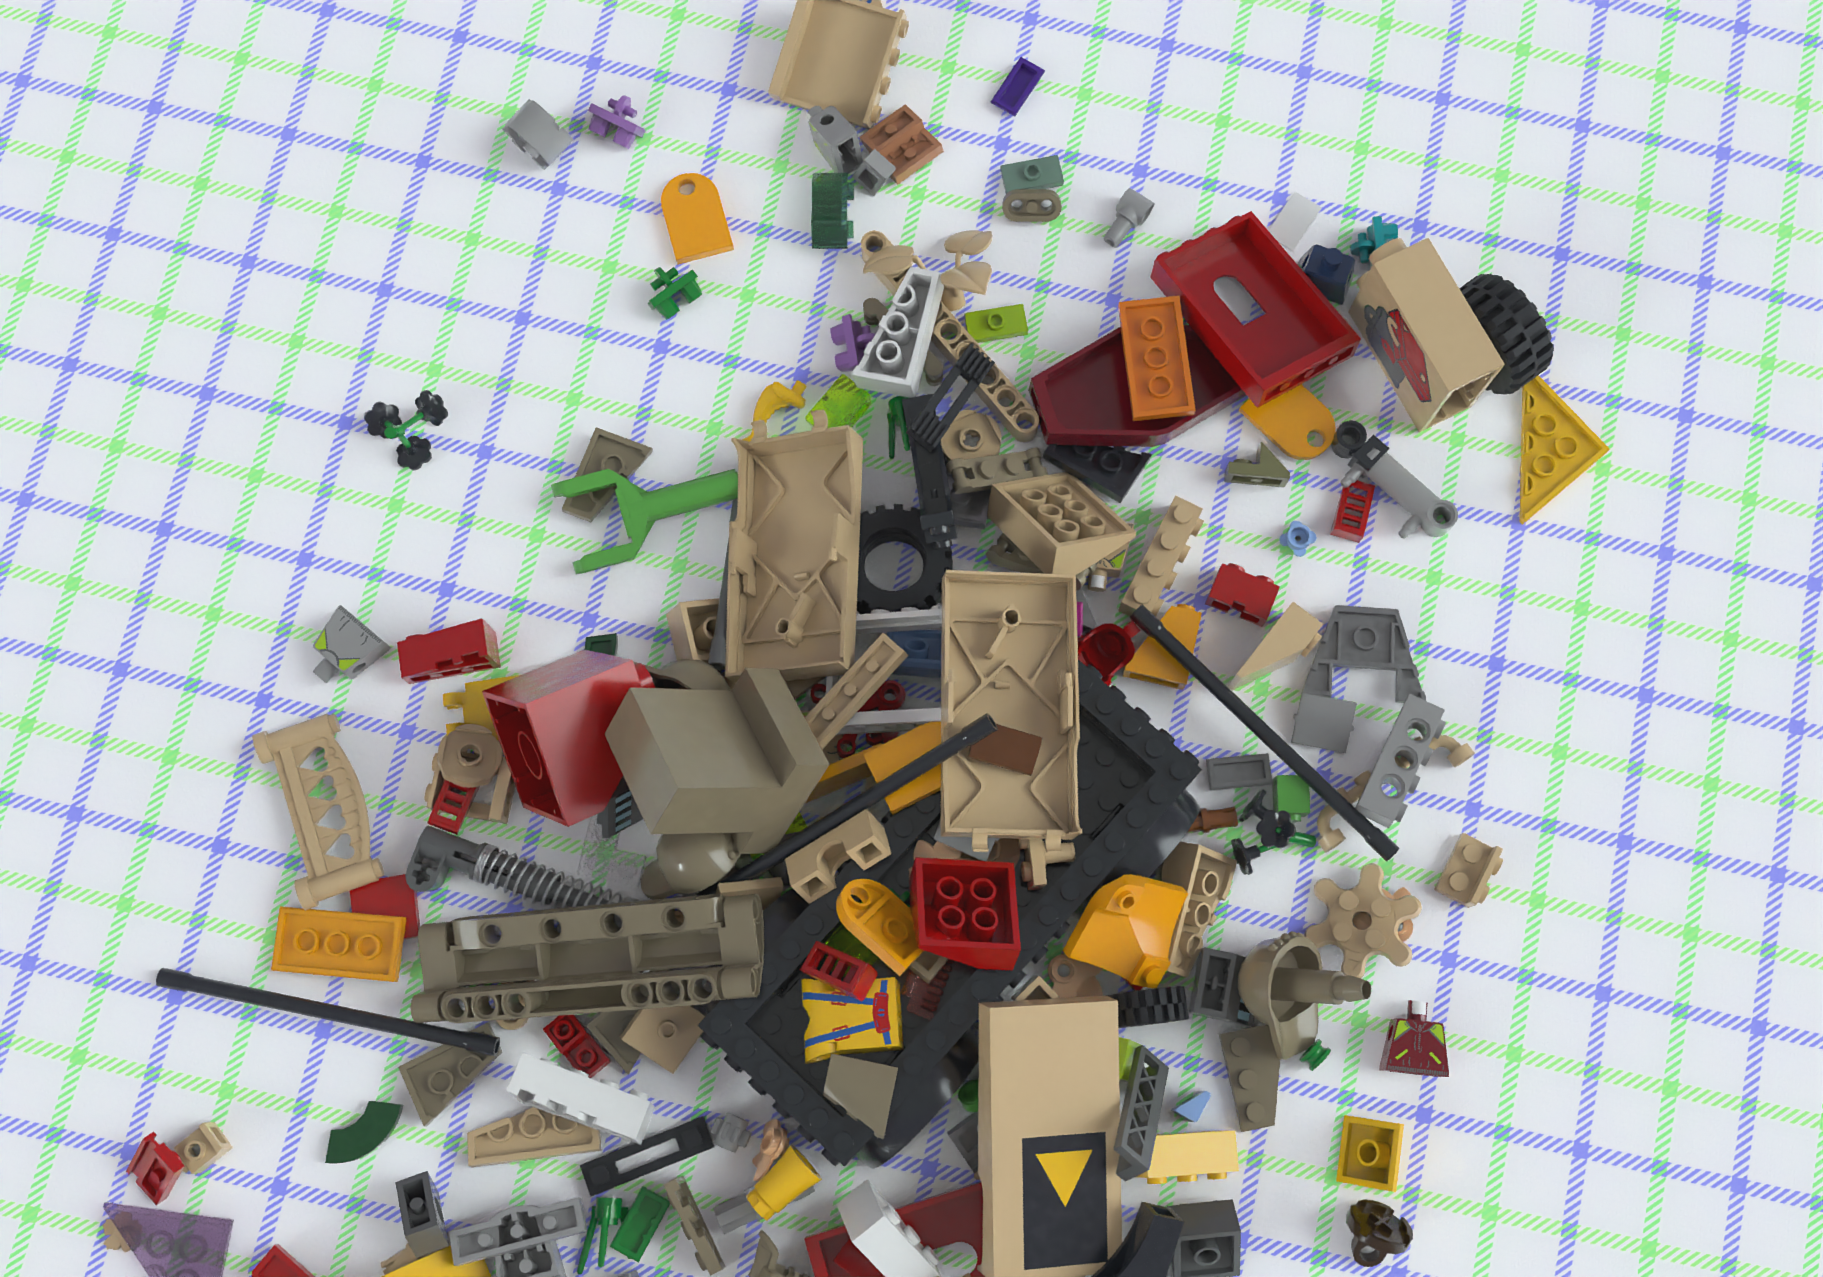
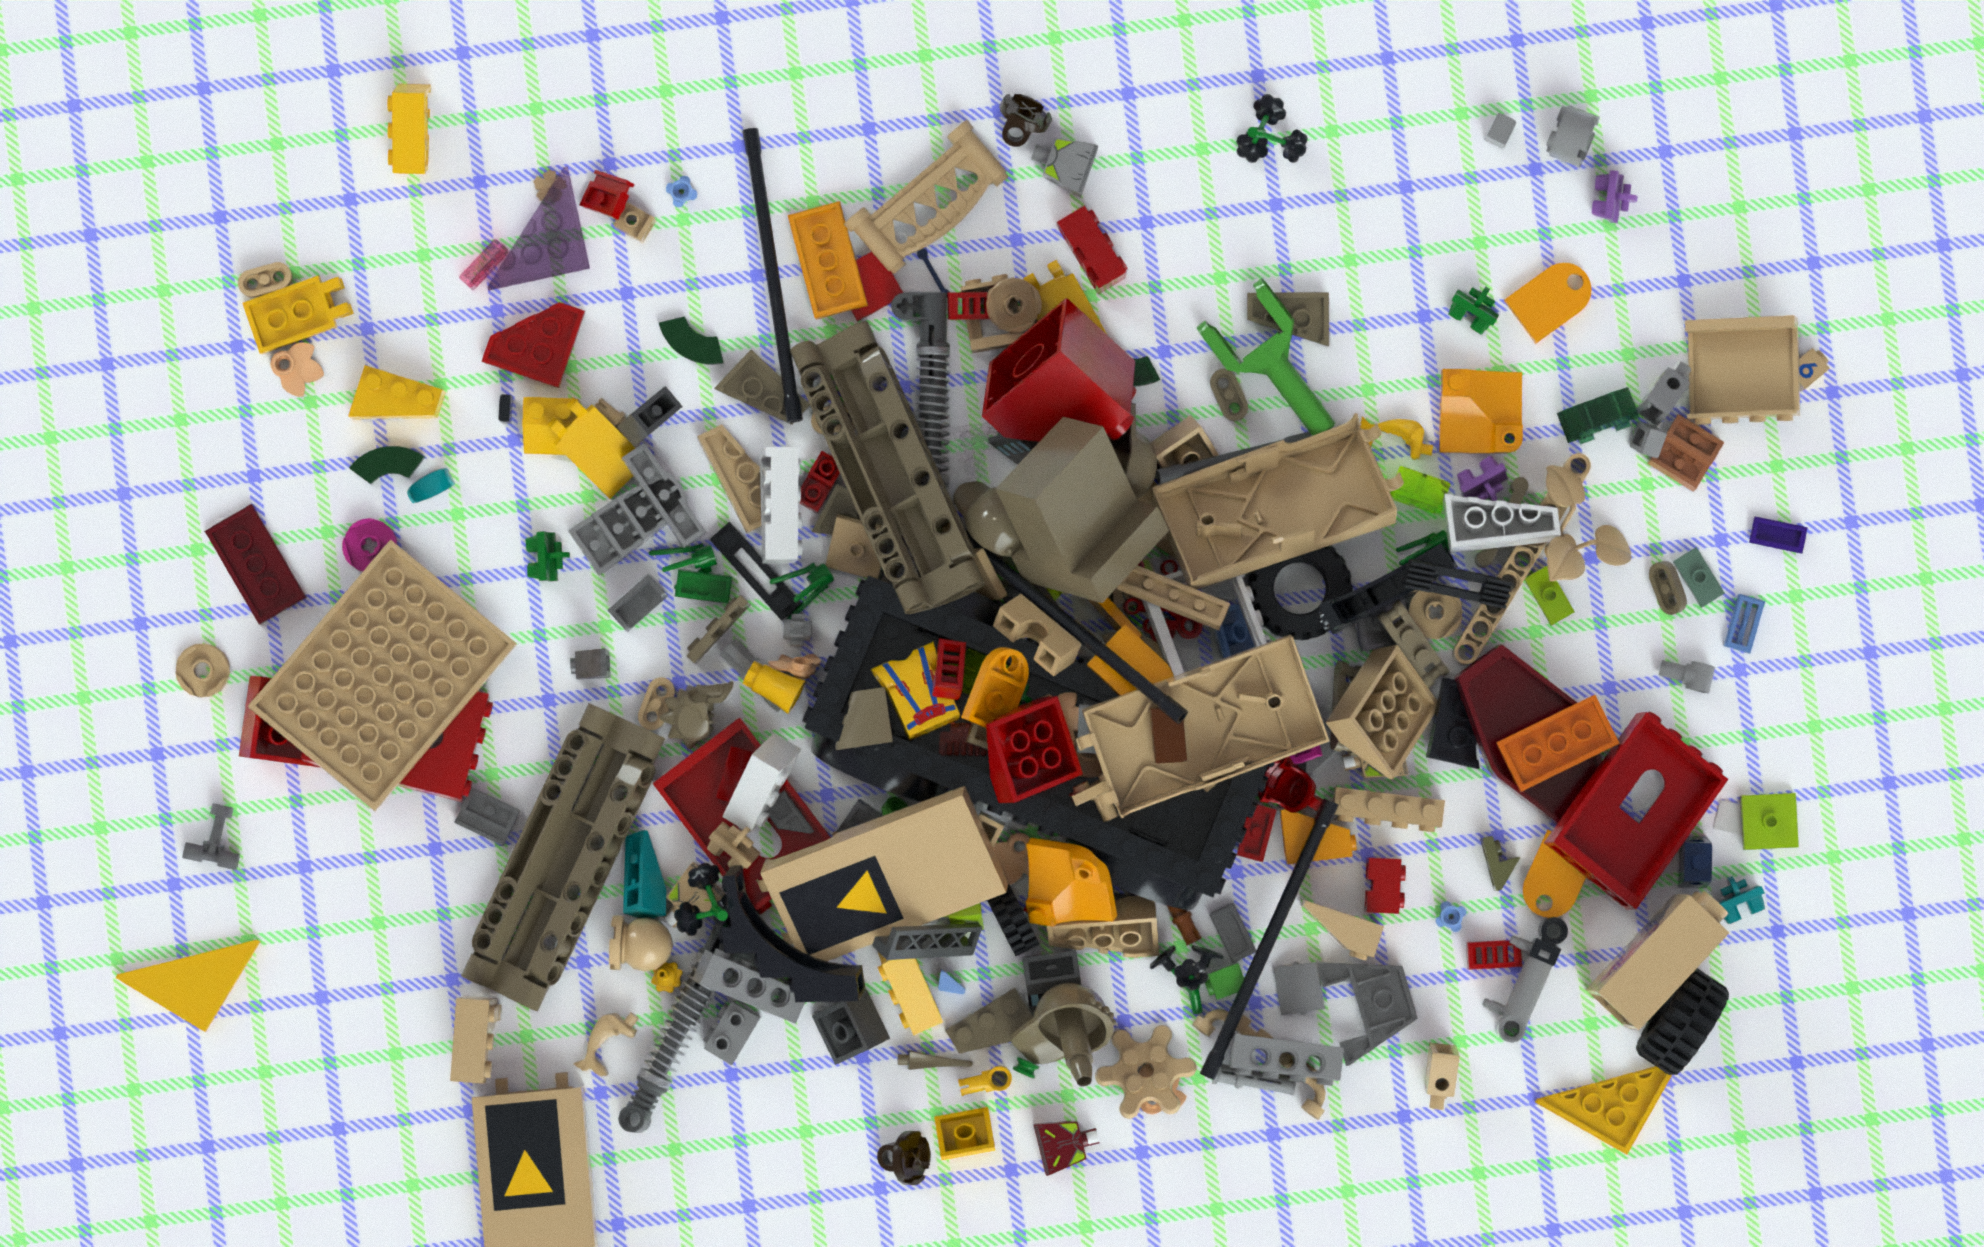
camera: 70 degrees right, 10 degrees up
tan bracket [1434,833,1503,908] -> none
none -> light blue plate [666,176,698,208]
none -> flat silver tile [767,790,814,834]
none -> green plant [769,562,835,620]
none -> dark tan piece [897,1050,973,1070]
none -> dark blue hinge [917,248,950,294]
none -> yellow pin [958,1065,1012,1096]
none -> dark brown tile [999,94,1052,147]
none -> dark tan plate [1210,369,1248,422]
none -> light grey pin [1212,1064,1296,1096]
none -> red plate [1237,804,1277,862]
none -> tan torso [1425,1042,1460,1110]
none -> light orange slope [1439,369,1523,454]
none -> light grey slope [1484,113,1517,149]
none -> medium blue tile [1723,594,1765,654]
none -> lime plate [1740,793,1799,850]

